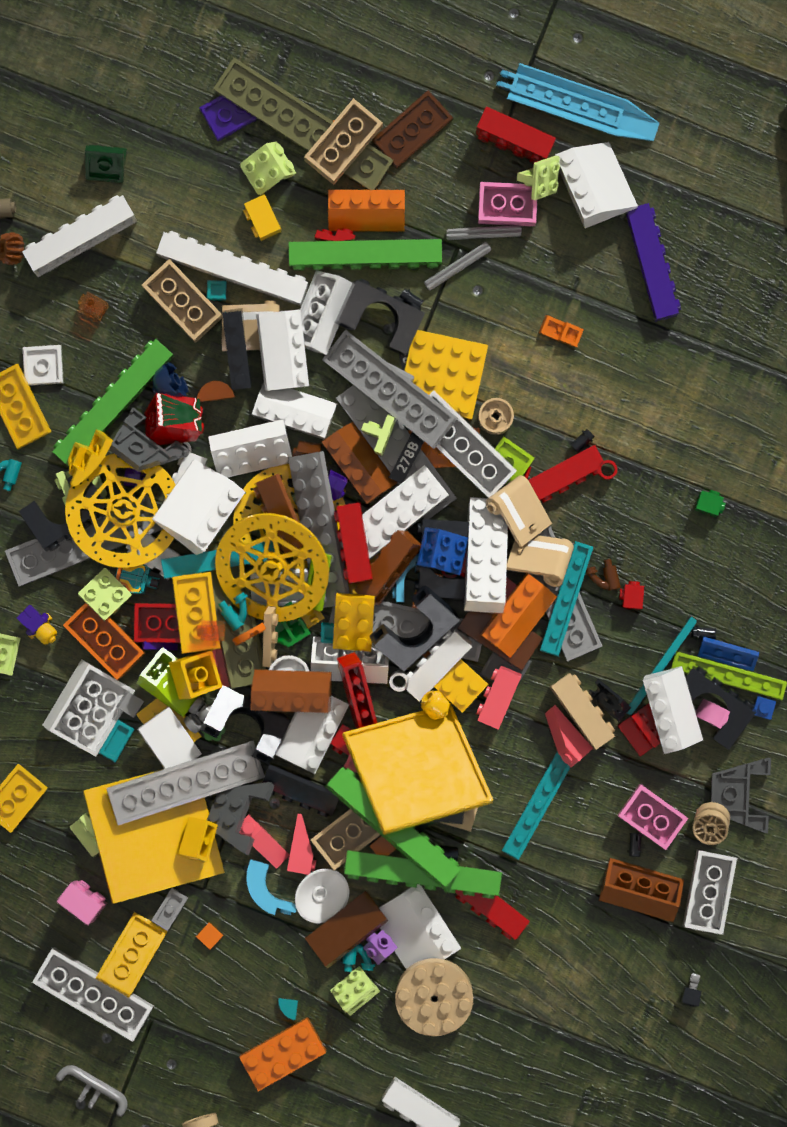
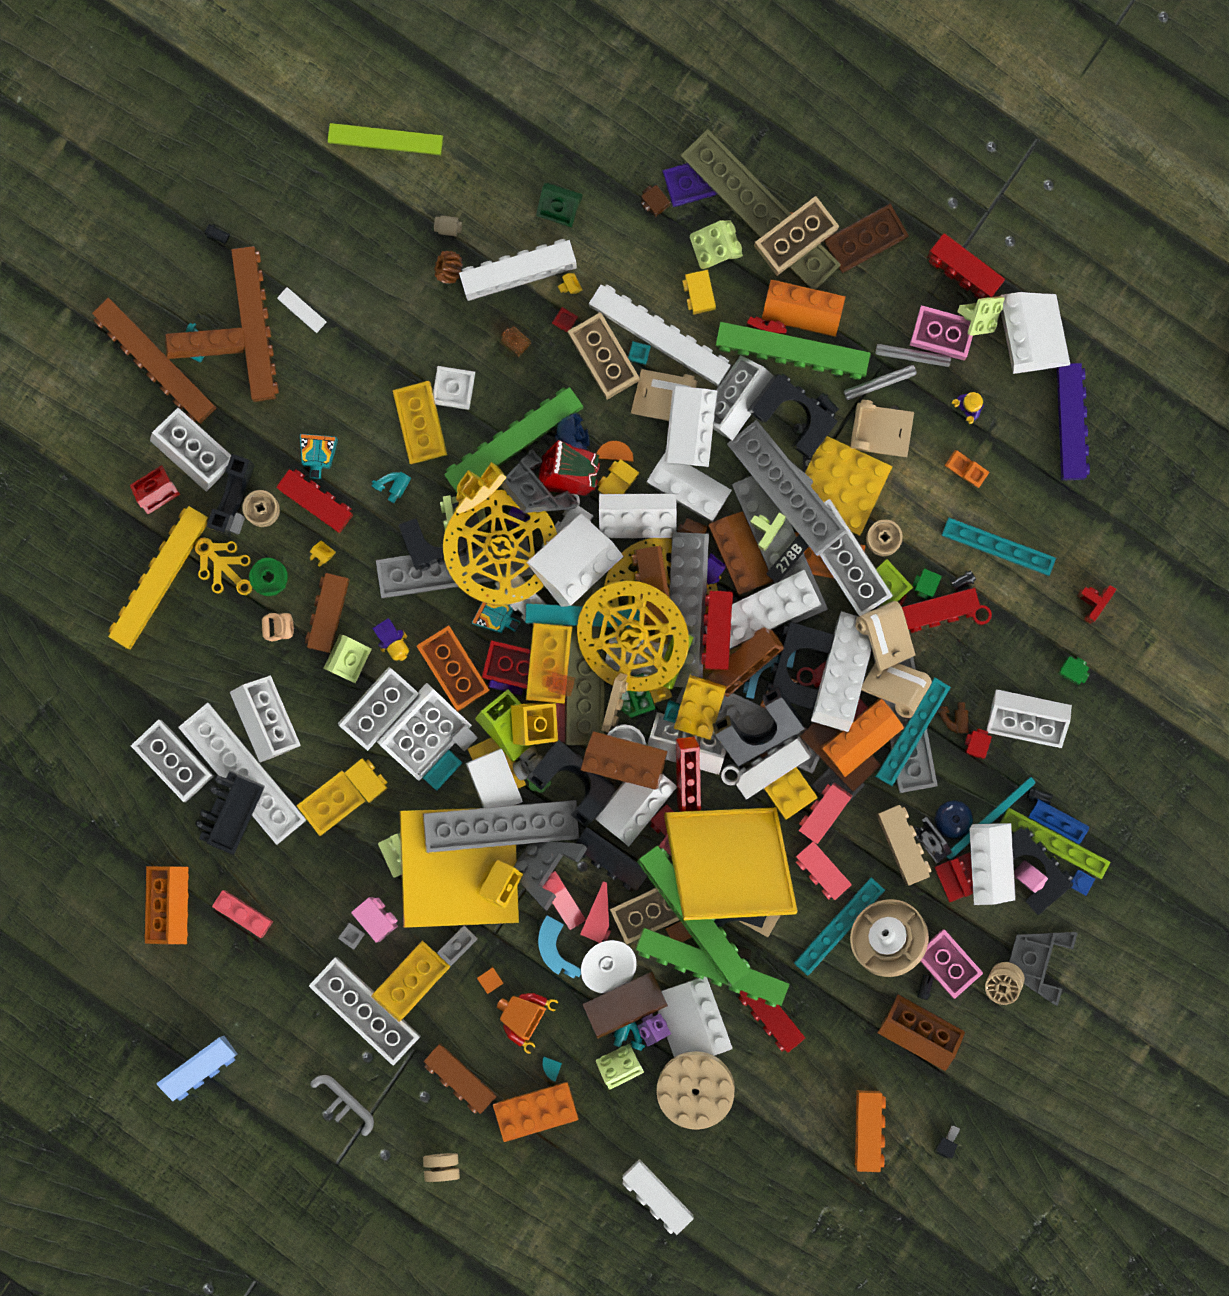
camera: 20 degrees right, 0 degrees up
yellowish green bracket [78,568,131,621] -> none
teal plant [218,592,248,631] -> none
black arch [222,308,252,390] -> none
orange tile [232,623,266,645] -> none
blue bracket [417,527,468,575] -> none
yellow head [421,691,450,719] -> none
medium azure hinge [496,63,660,141] -> none
coral slope [545,705,593,767] -> none
white brick [682,850,737,935] -> none
none -> white slope [338,667,419,751]
none -> light grey tile [338,923,365,949]
none -> yellow brick [345,758,388,803]
none -> dark orange brick [423,1043,497,1114]
none -> orange torso [497,993,558,1054]
none -> red tile [552,307,578,333]
none -> yellow tile [558,273,583,294]
none -> yellow brick [597,459,639,494]
none -> reddish brown brick [641,185,670,217]
none -> coral brick [796,841,852,900]
none -> tan door [850,400,914,458]
none -> tan piece [850,899,929,977]
none -> orange brick [855,1090,886,1172]
none -> green brick [913,569,942,600]
none -> dark blue cylinder [934,800,973,839]
none -> teal tile [941,517,1056,576]
none -> yellow piece [952,392,984,424]
none -> white slope [987,689,1072,748]
none -> red bracket [1077,585,1117,624]

